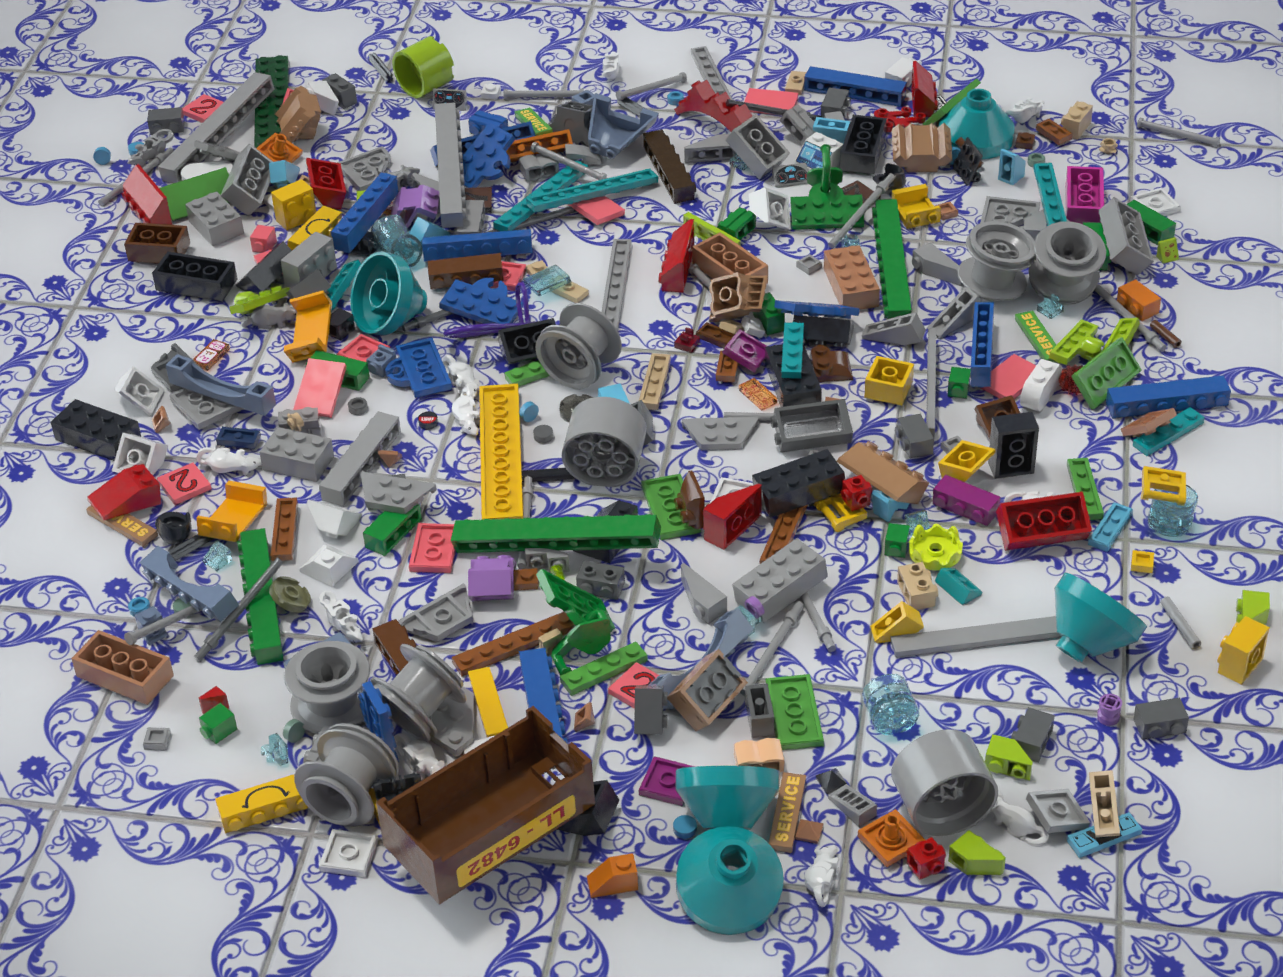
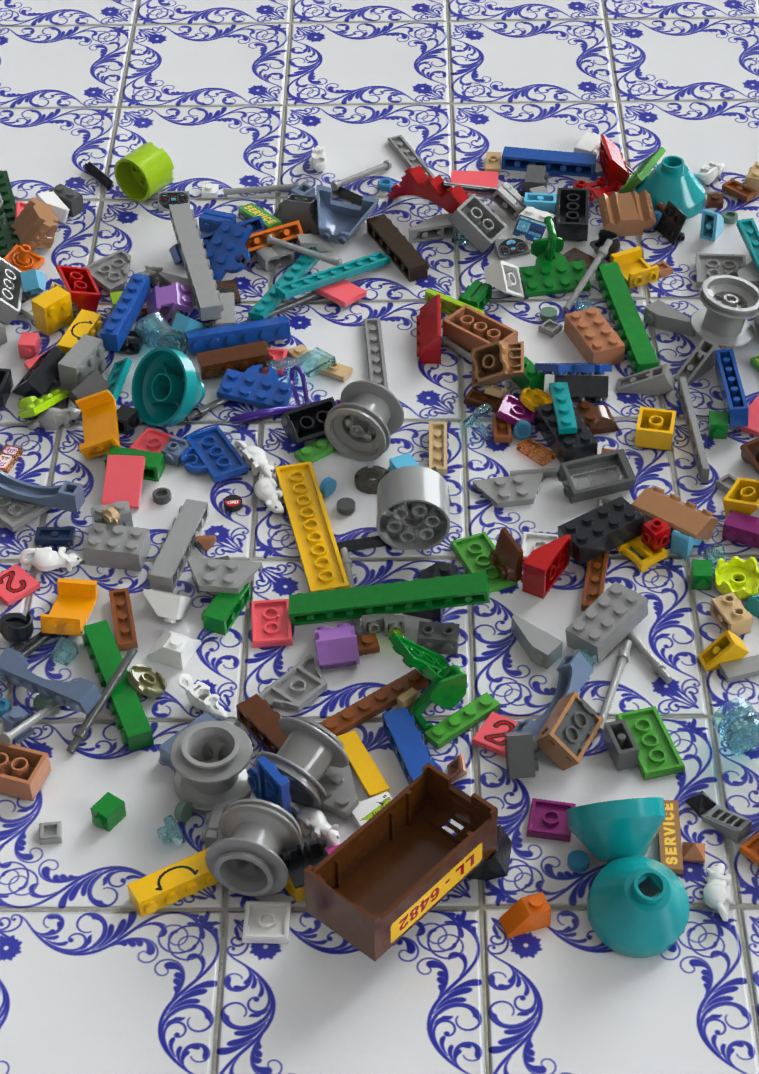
camera: 10 degrees left, 0 degrees up
red slope [199,686,229,714] -> none
dark red tile [674,327,700,353] -> none
light nougat brick [734,738,784,773] -> none
white plate [741,316,765,338] -> none
medium lavender tile [744,596,765,619] -> none
dark grey brick [895,413,934,458] -> none
none -> clear light blue piece [266,357,298,386]
none -> clear light blue piece [463,403,492,440]
none -> dark azure tile [514,420,532,439]
none -> yellow tile [519,387,552,412]
none -> sand green tile [540,307,557,321]

